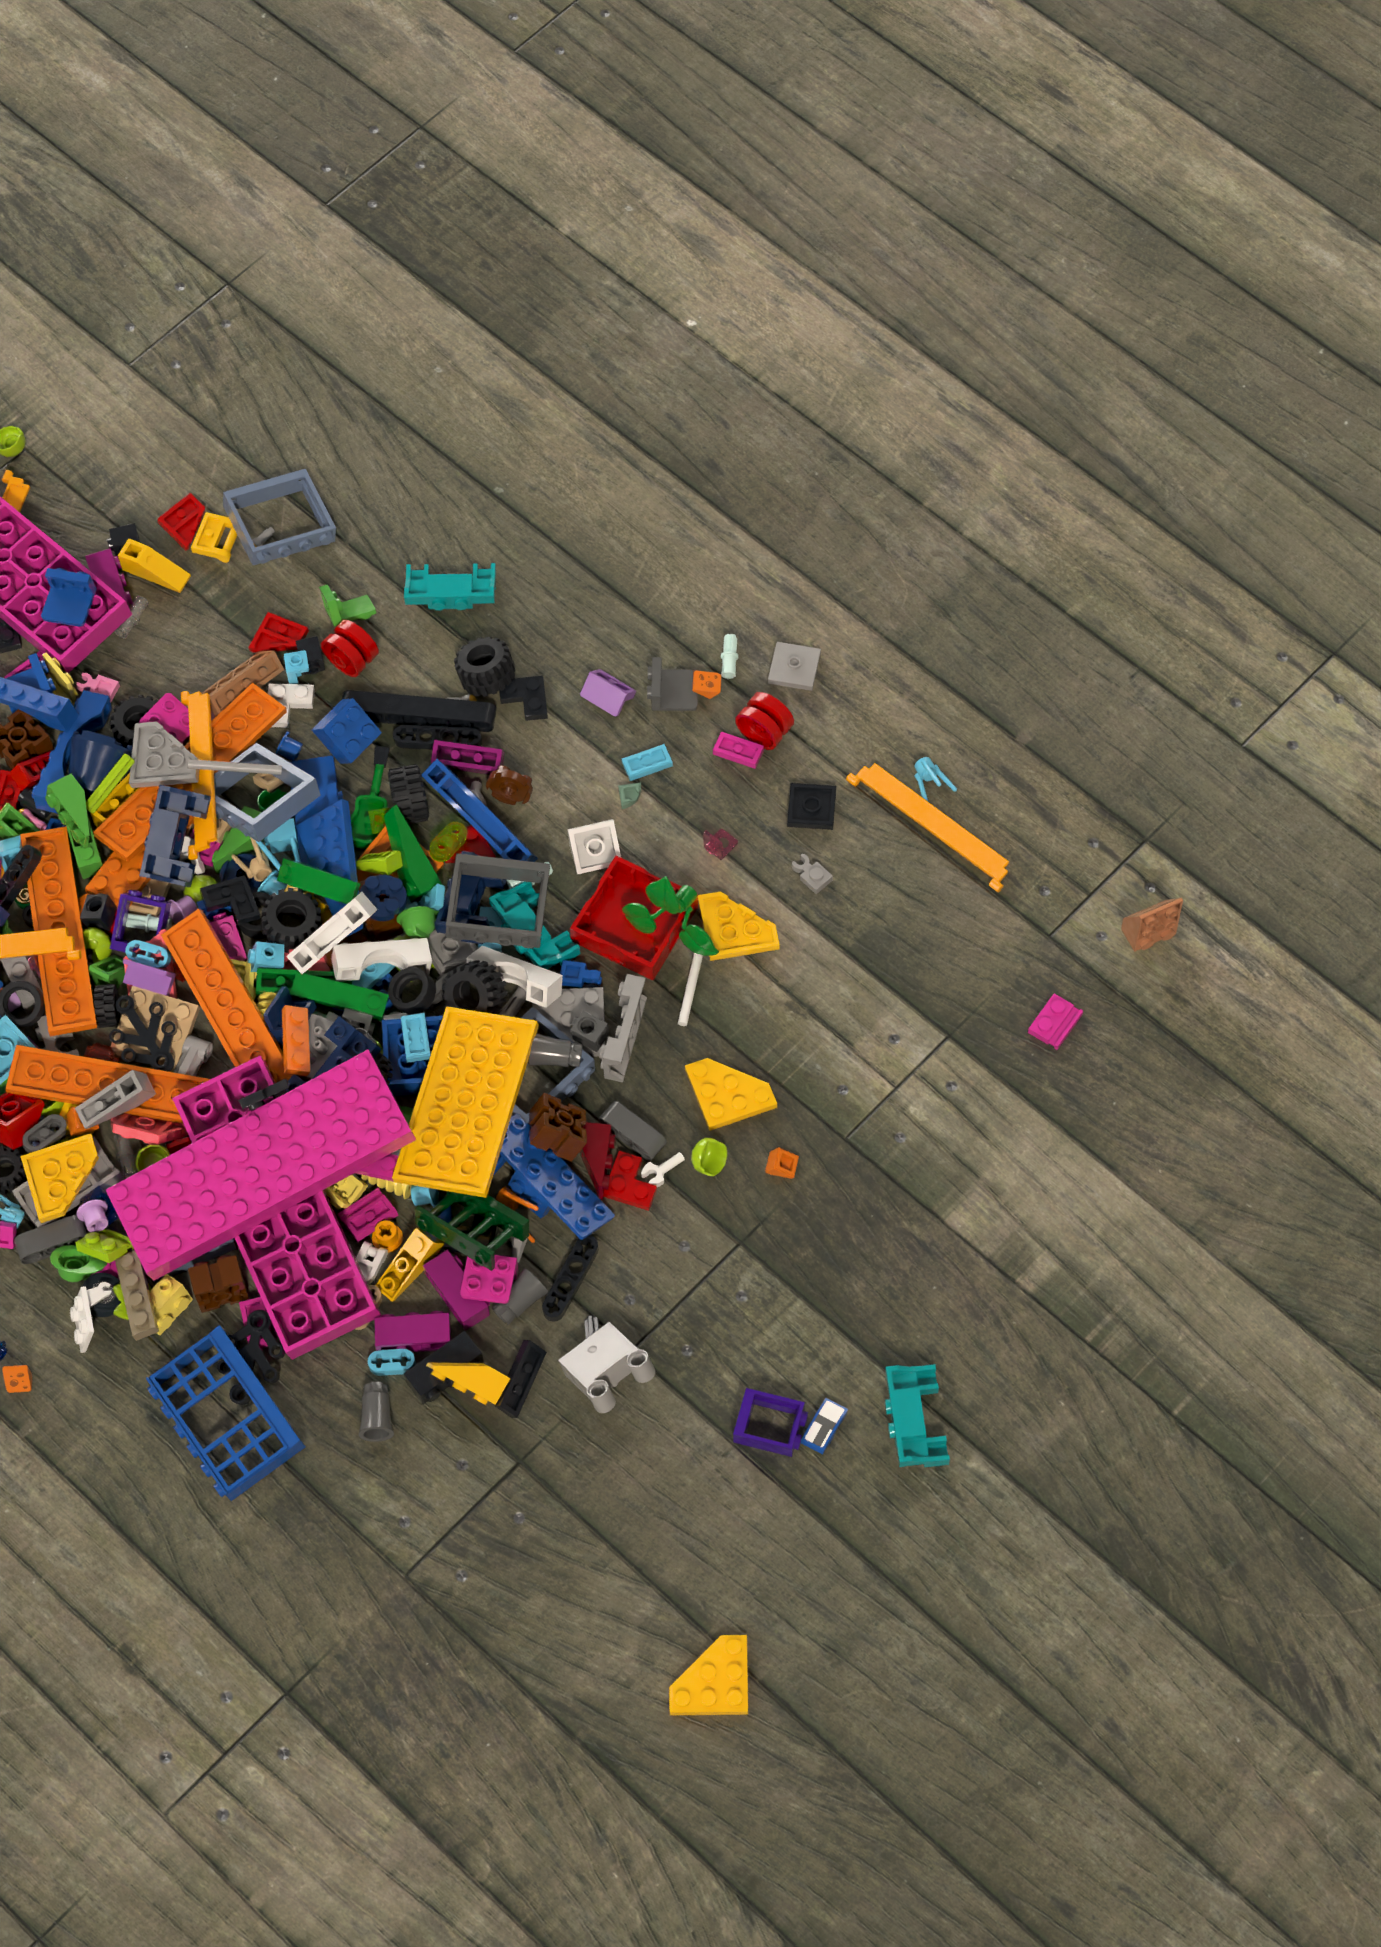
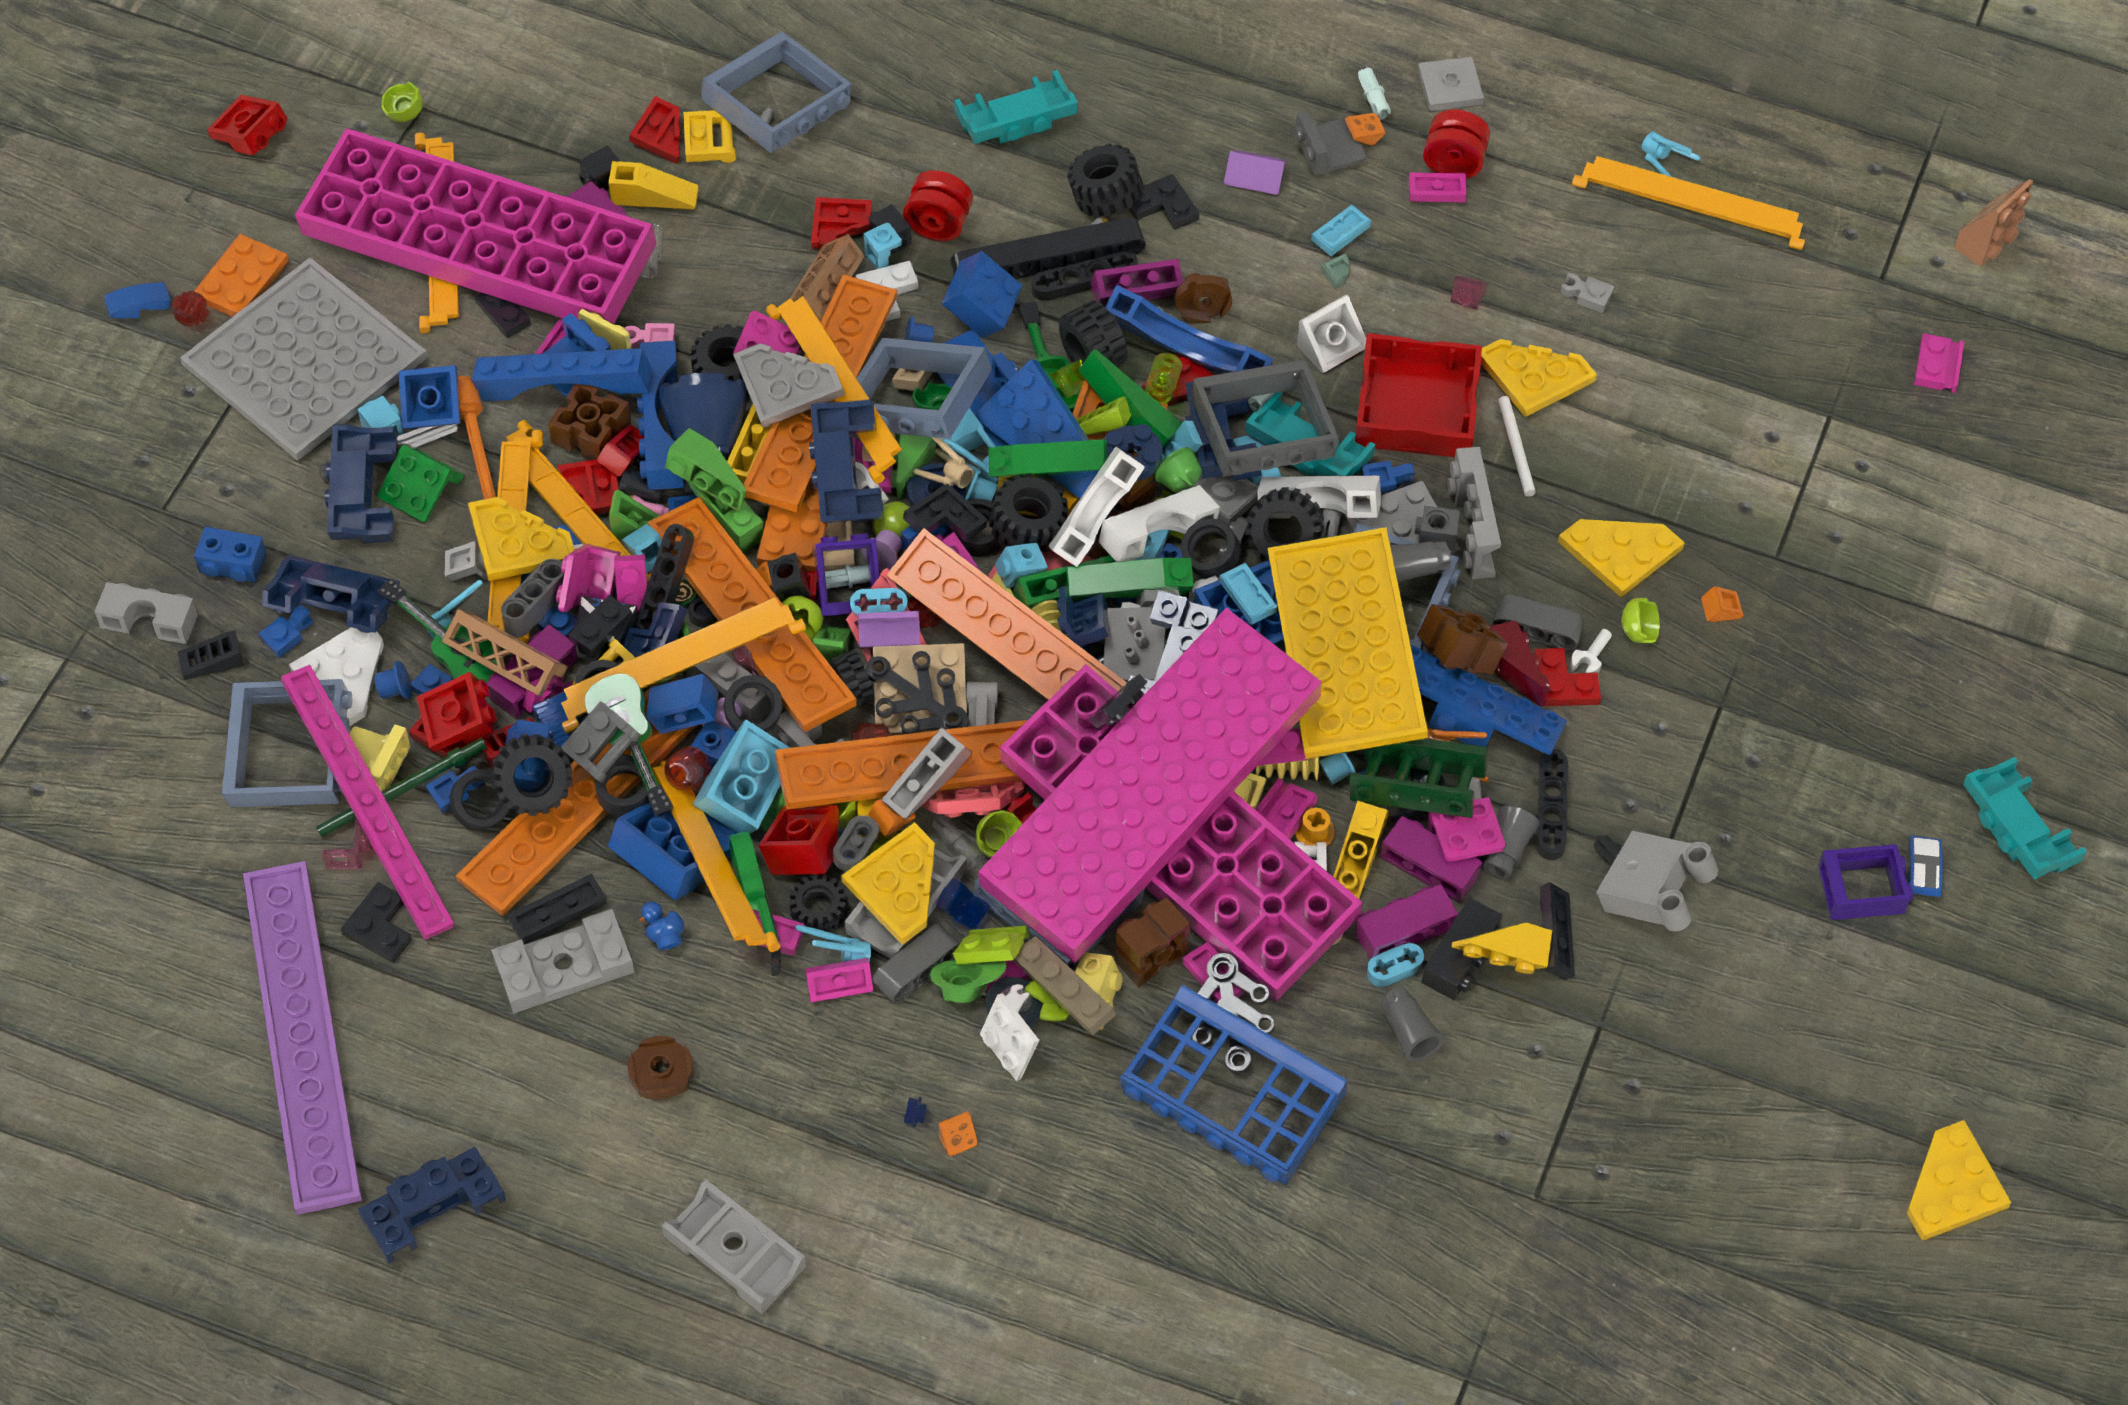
camera: 25 degrees left, 5 degrees down
blue bracket [41,568,97,627] -> none
lavender piece [76,1200,108,1232] -> none
lime axle [86,754,135,813] -> none
light grey bar [188,759,282,775] -> none
orange plate [282,1005,310,1076] -> none
bright green bracket [319,585,377,626] -> none
green plant [622,876,719,956] -> none
black plate [787,783,837,830] -> none

